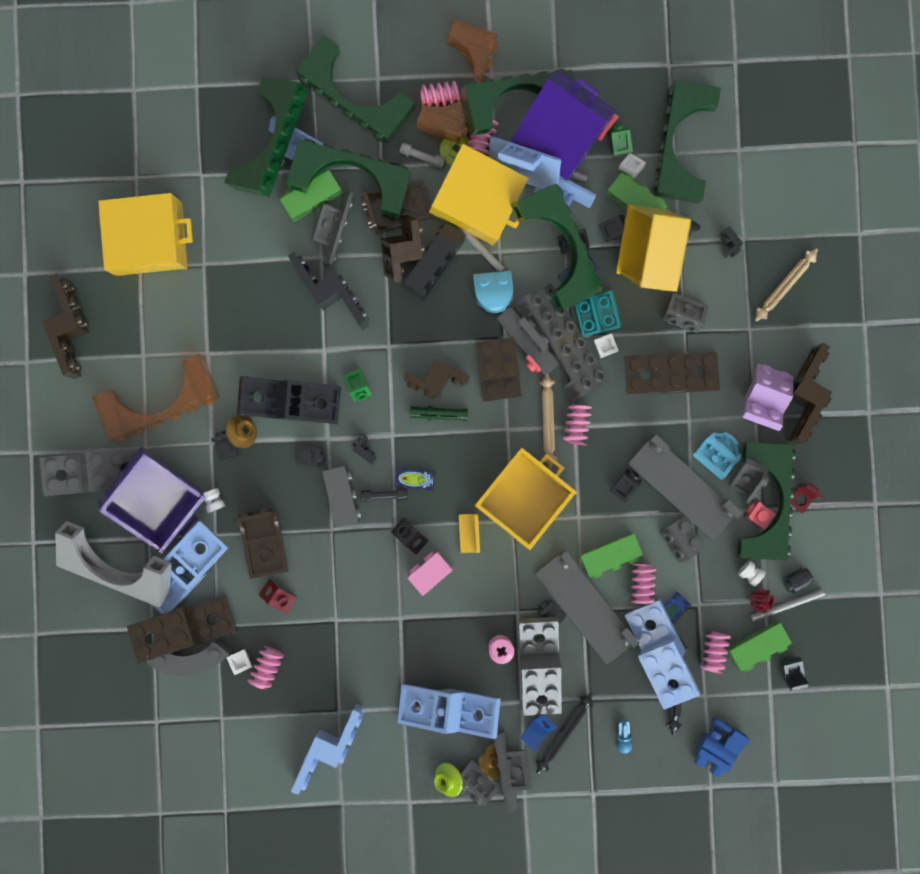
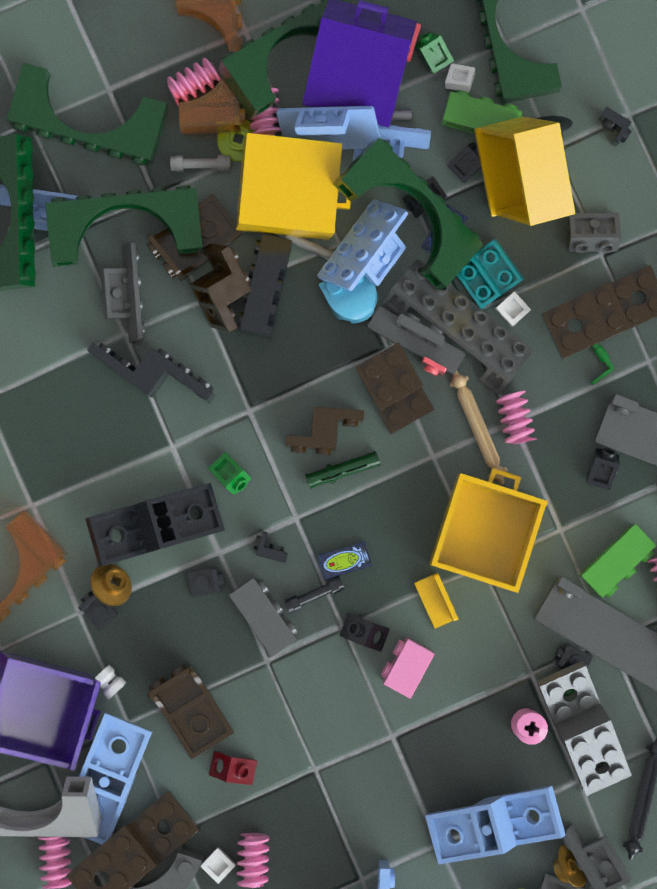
camera: 25 degrees left, 0 degrees up
bright green brick [280,170,343,222] -> none
blue bracket [520,714,557,751] -> none
none -> bright pink piece [38,837,72,889]
none -> light blue bracket [317,199,408,291]
none -> green piece [571,344,614,385]

